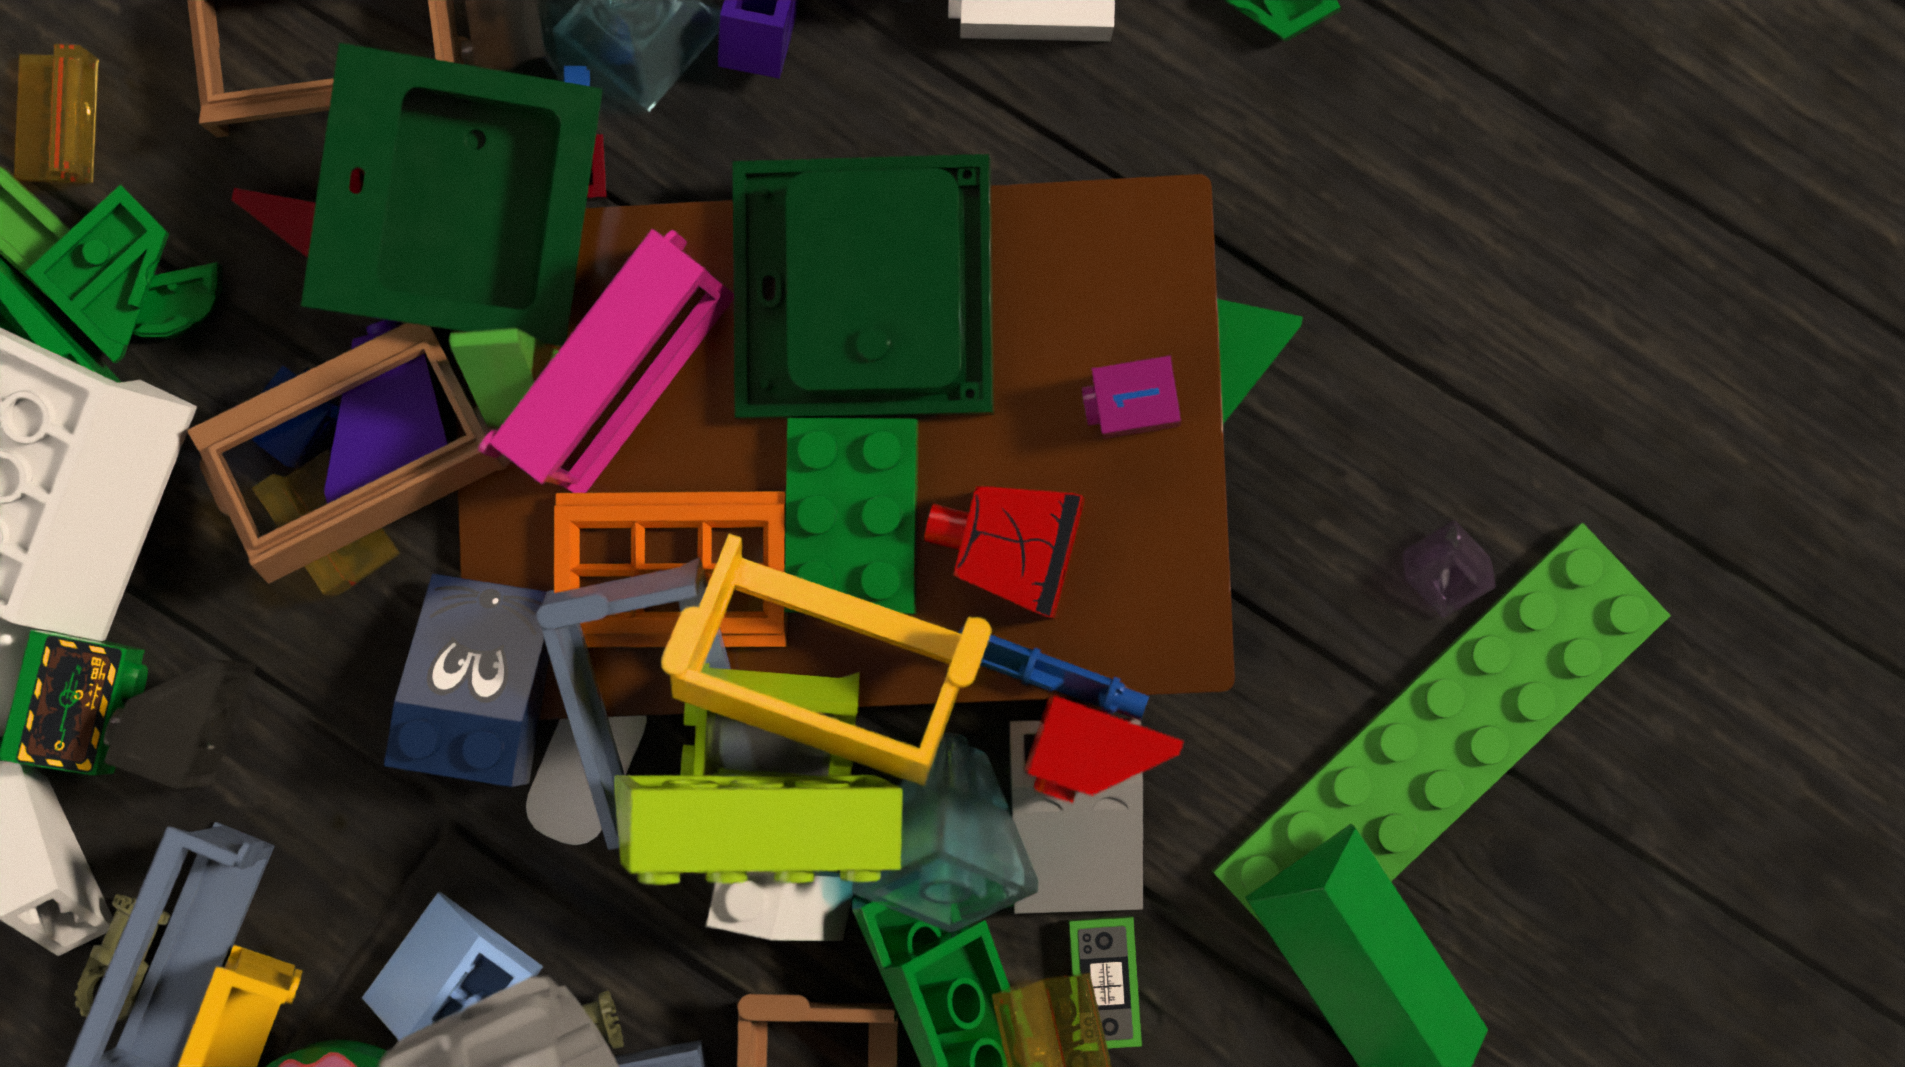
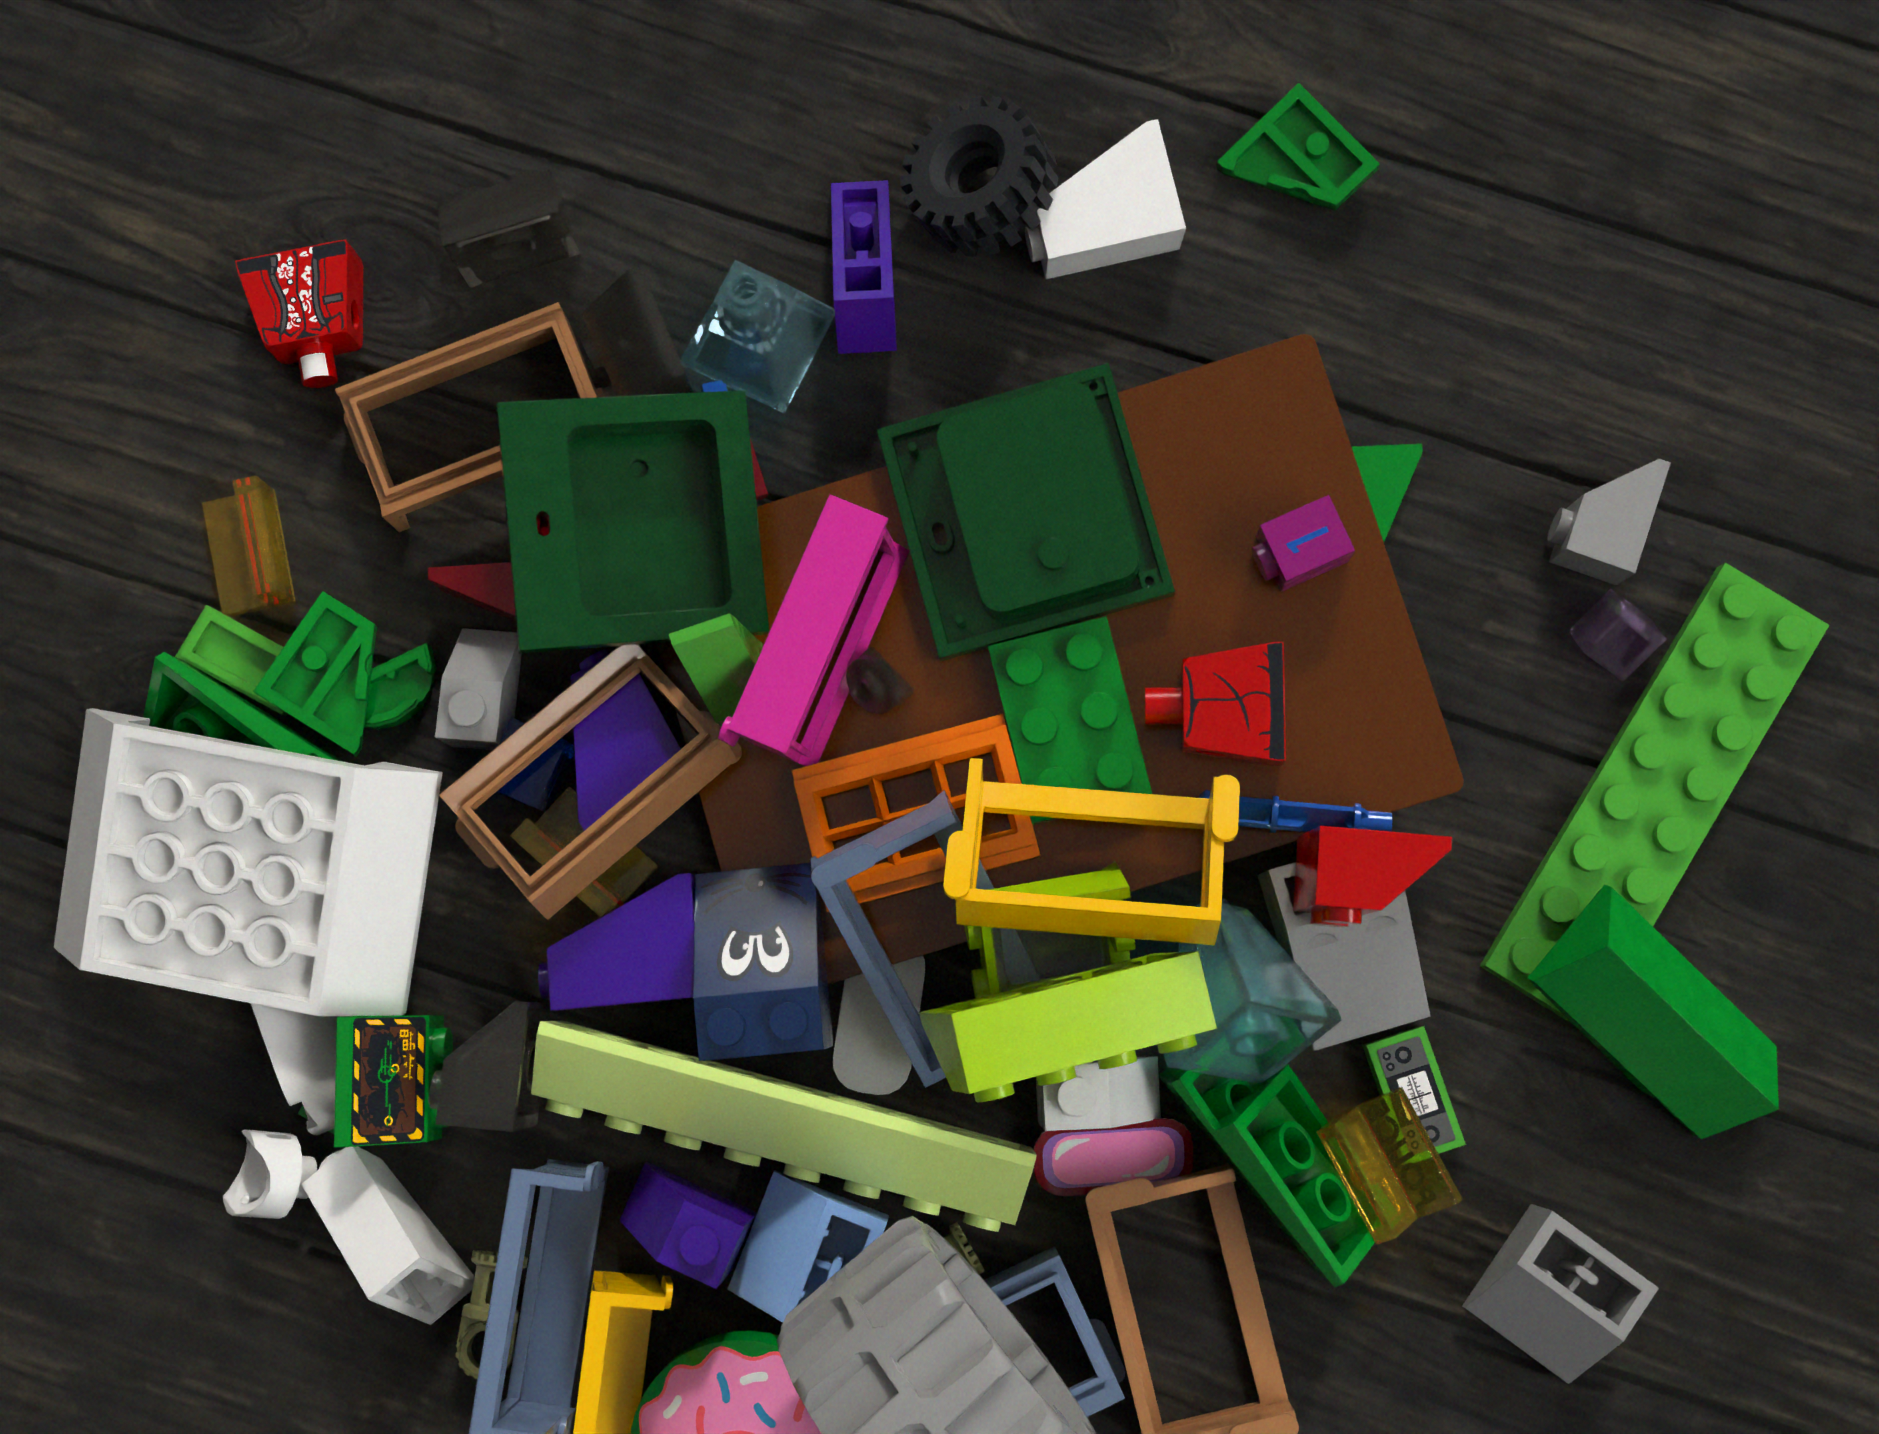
camera: 10 degrees left, 5 degrees down
none -> light grey slope [435,628,522,750]
none -> yellowish green slope [531,1021,1037,1232]
none -> dark purple slope [538,873,695,1011]
none -> dark purple slope [619,1162,758,1289]
none -> clear smoke plate [846,646,915,714]
none -> sticker [1034,1118,1194,1196]
none -> light grey slope [1548,459,1671,585]

